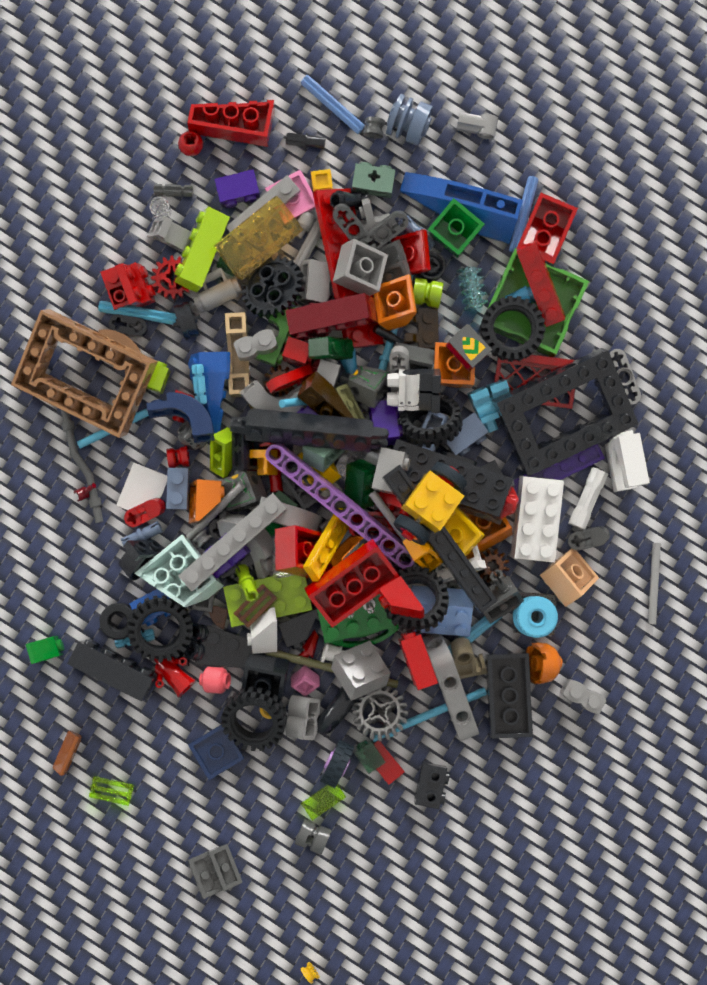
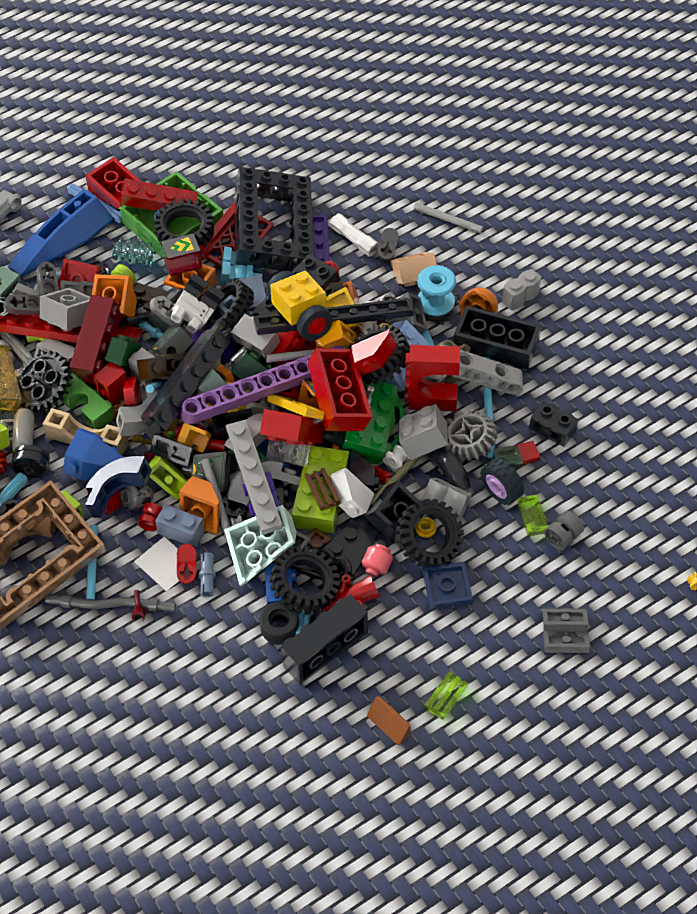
camera: 60 degrees left, 30 degrees down
green slope [25,636,64,664] -> none
black pin [119,540,162,581] -> none
medium azure axle [191,364,207,404] -> none
light grey brick [233,329,278,361] -> none
lime pin [235,564,259,601] -> none
bright pink slope [291,666,320,696] -> none
green slope [427,198,485,258] -> none
white brick [511,476,564,563] -> none
white arch [604,430,650,492] -> none
none -> orange tile [216,364,235,383]

